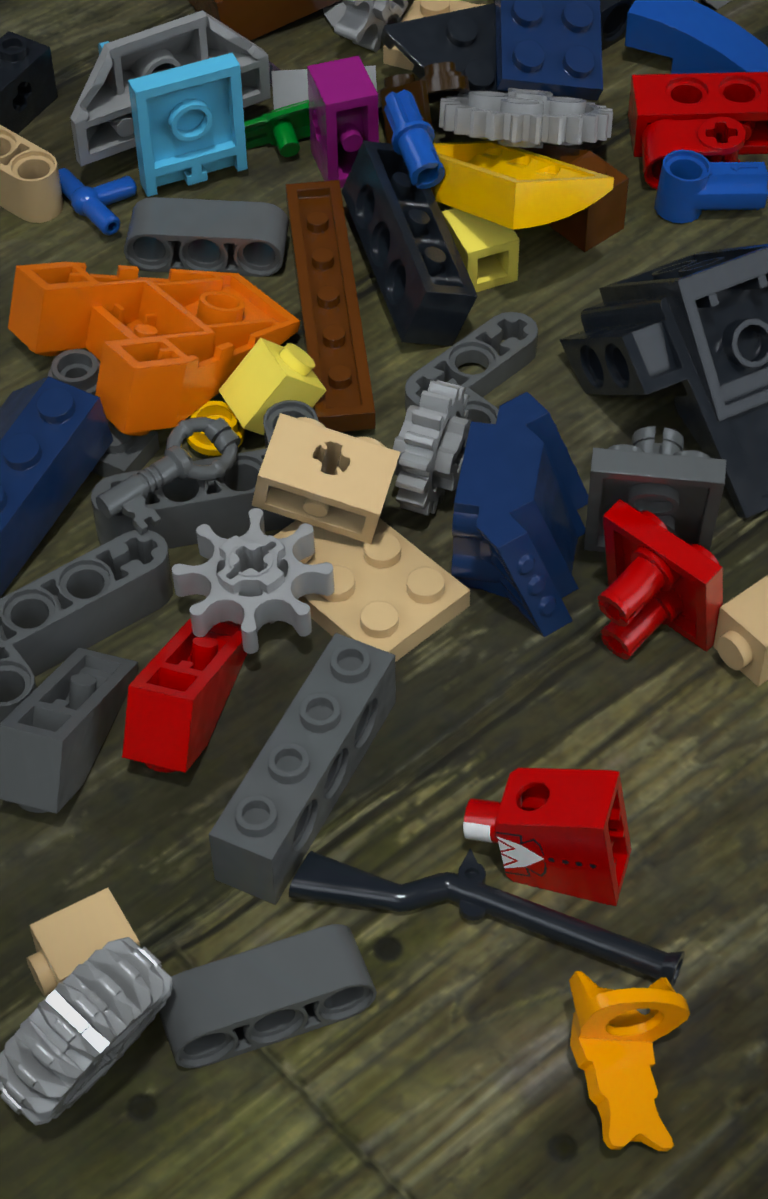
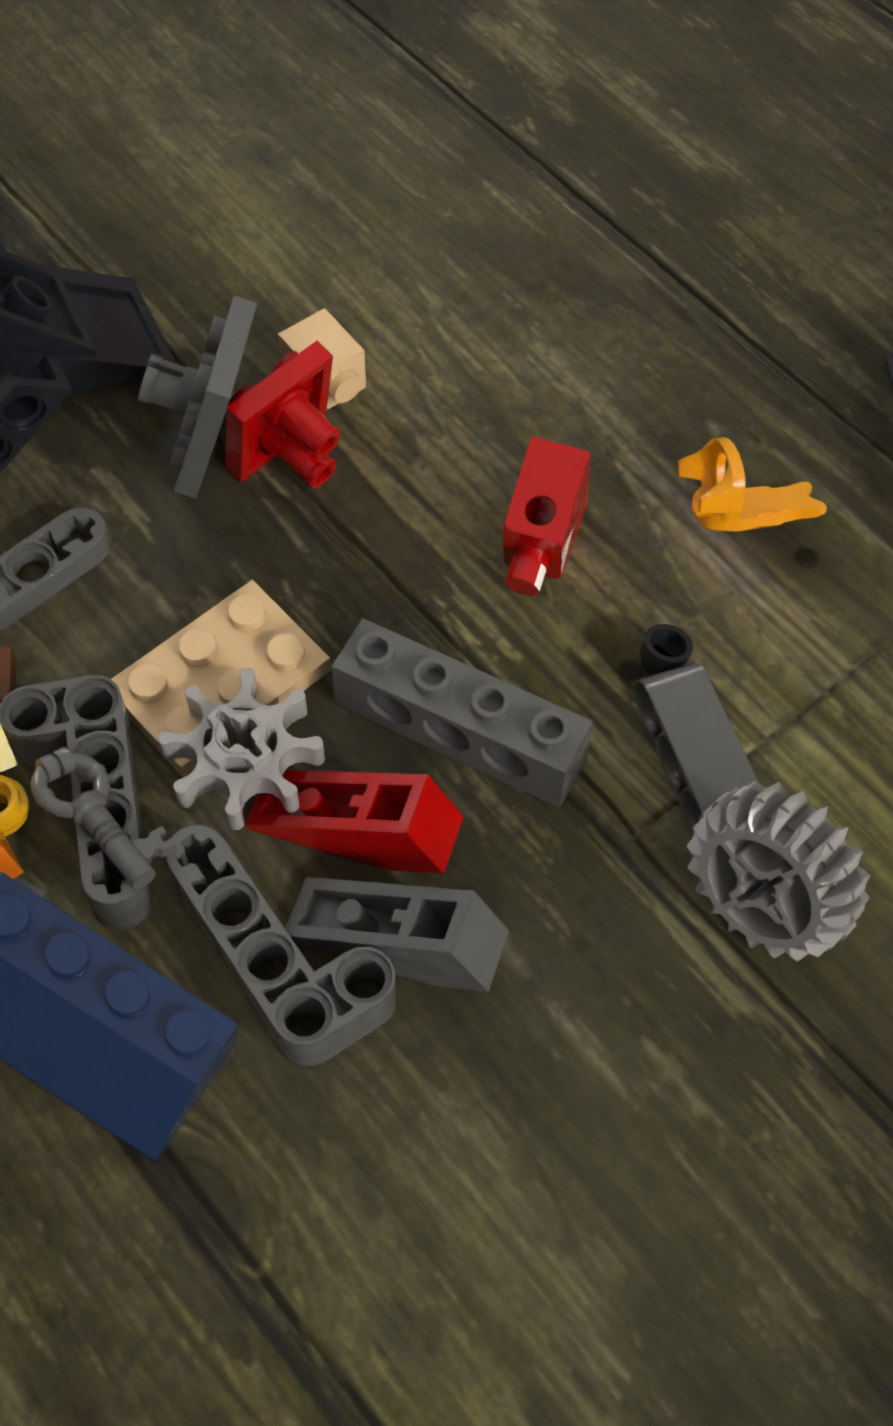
camera: 90 degrees left, 10 degrees up
tan brick [26,887,140,997] -> none
tan brick [252,413,400,544] -> none
black piece [289,848,685,987] -> none
light grey gear [393,380,471,516] -> none
dark blue slope [451,392,589,637] -> none
none -> black hinge [640,624,693,675]

